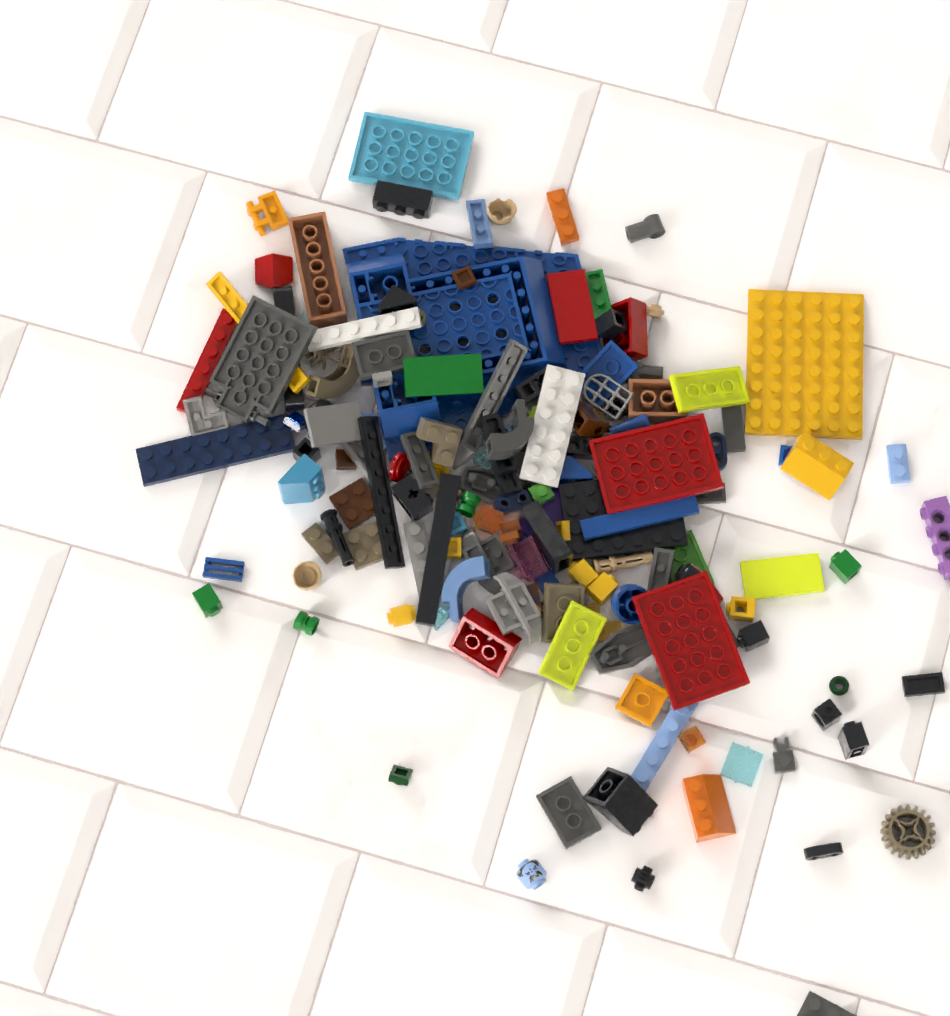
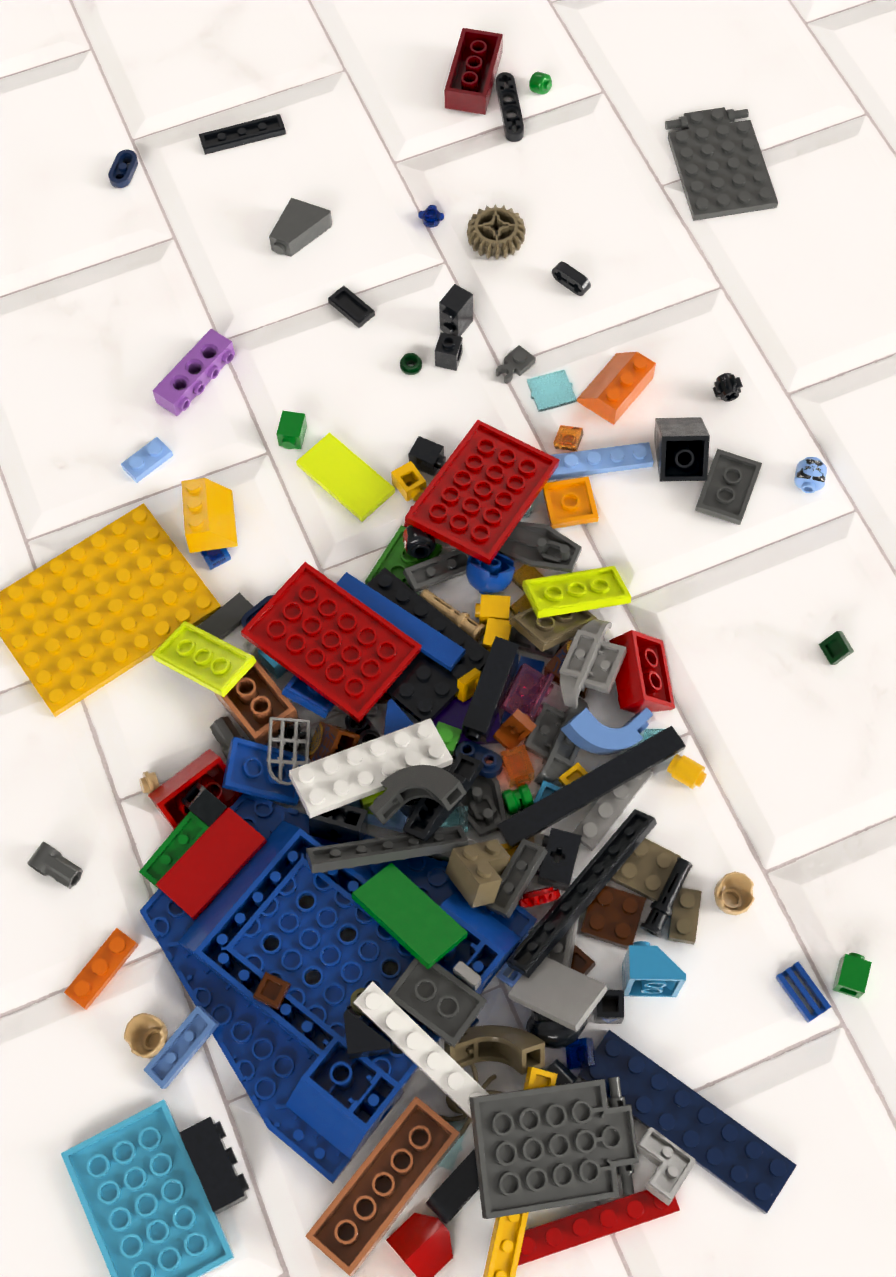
camera: 130 degrees left, 5 degrees down
green wheel [293,610,320,636] -> none

